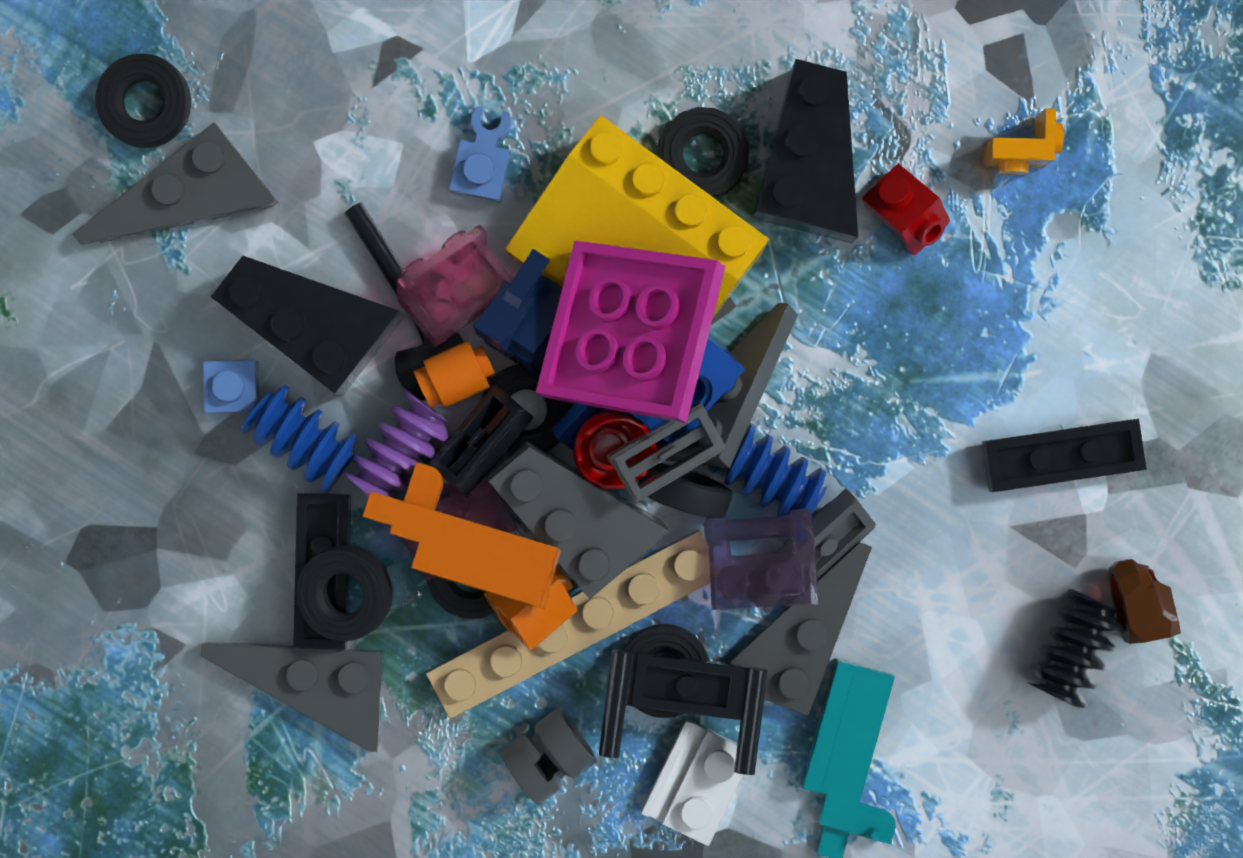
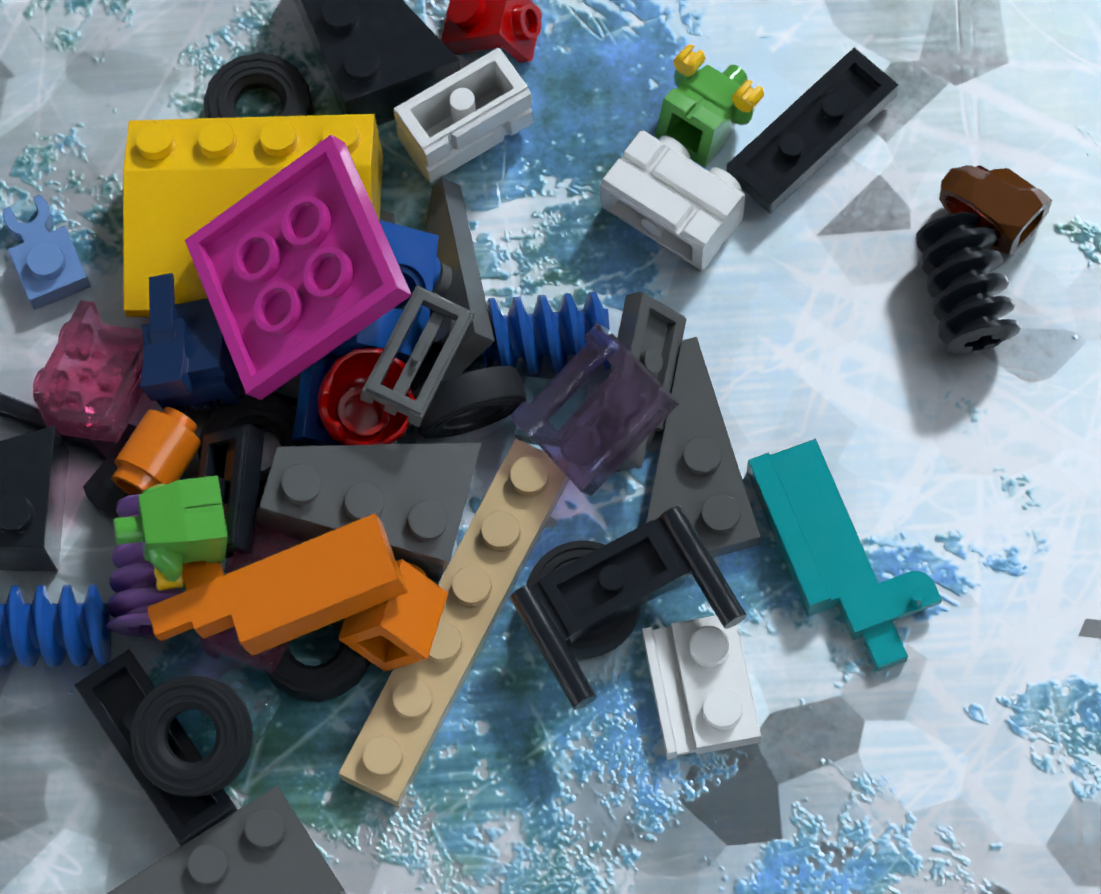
camera: 25 degrees left, 20 degrees down
dark grey wheel [499,707,597,805] -> none
none -> bright green piece [113,476,228,591]
none -> white brick [393,48,534,184]
none -> white brick [600,130,745,271]
none -> bright green piece [655,44,764,167]

